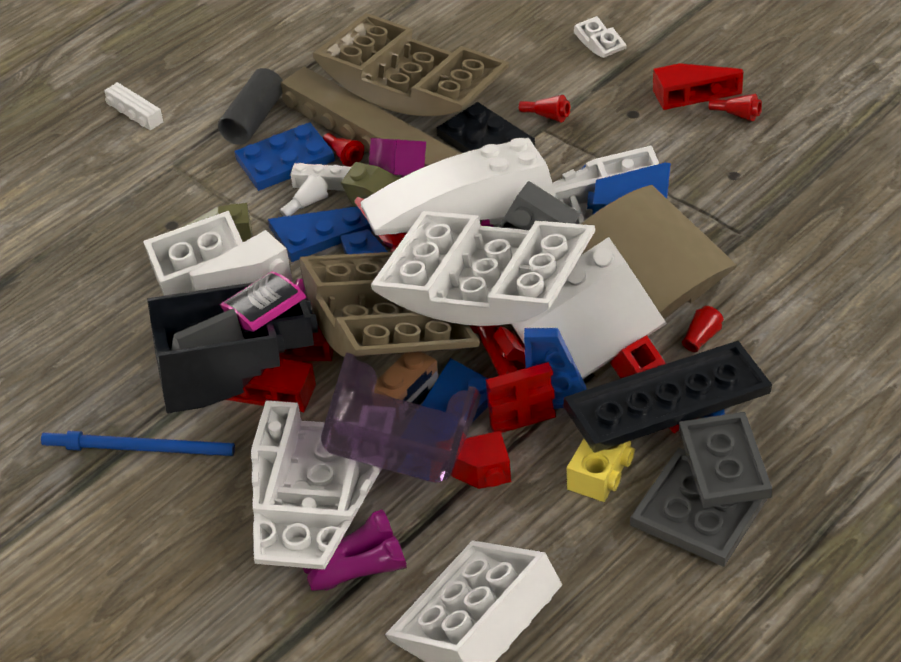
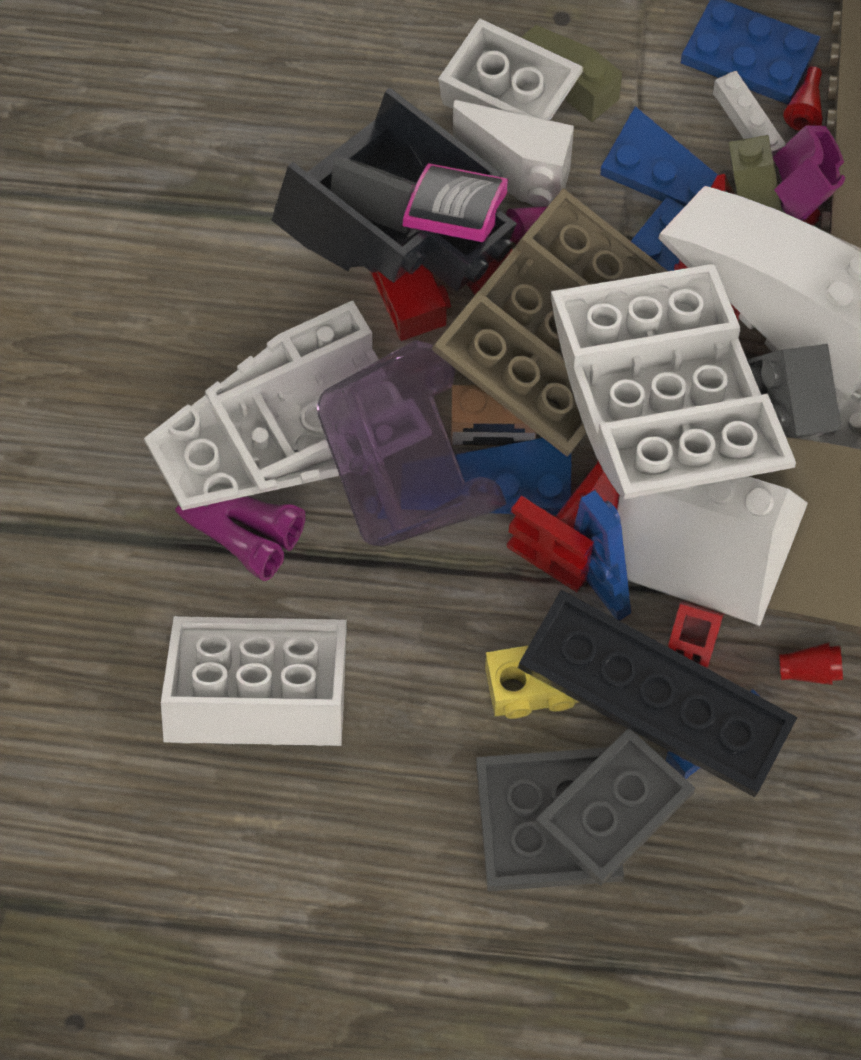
camera: 50 degrees right, 20 degrees up
blue bar [41,431,235,456] -> none
white cone [280,174,329,217] -> none
red slope [435,431,511,489] -> none

